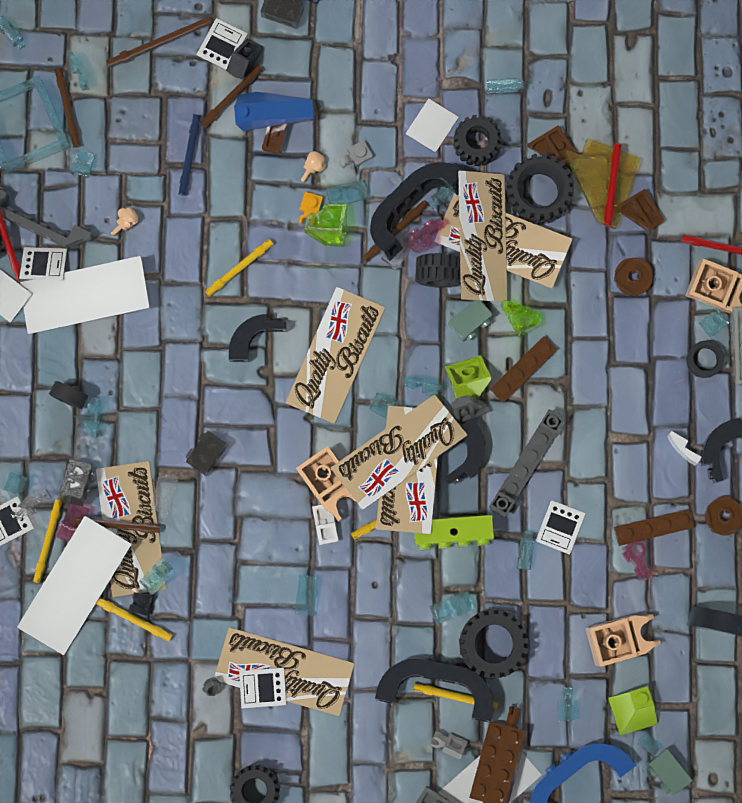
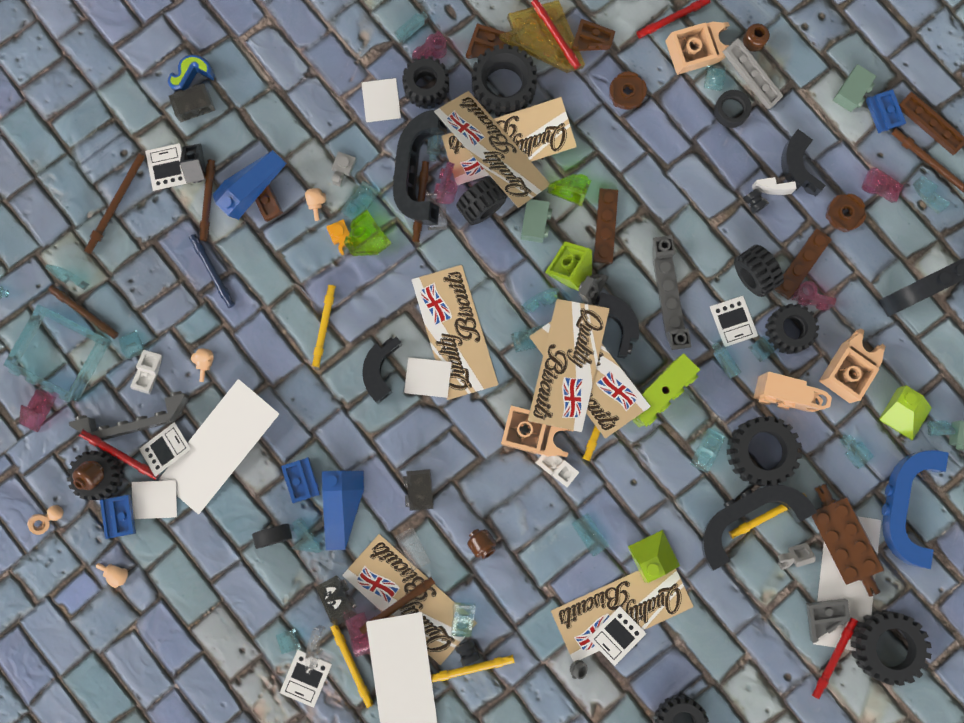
camera: 45 degrees left, 0 degrees up
none -> white slope [130,350,162,394]
none -> blue plate [281,457,321,504]
none -> blue wedge [322,471,364,550]
none -> white sticker [404,357,452,398]
none -> clear pink plate [412,31,447,61]
none -> reddish brown head [467,529,496,559]
none -> lime slope [627,530,680,583]
none -> black tyre [734,244,784,297]
none -> black wheel [743,188,769,214]
none -> clear light blue slope [748,336,775,362]
none -> light nougat brick [754,372,832,412]
none -> black tyre [765,303,819,354]

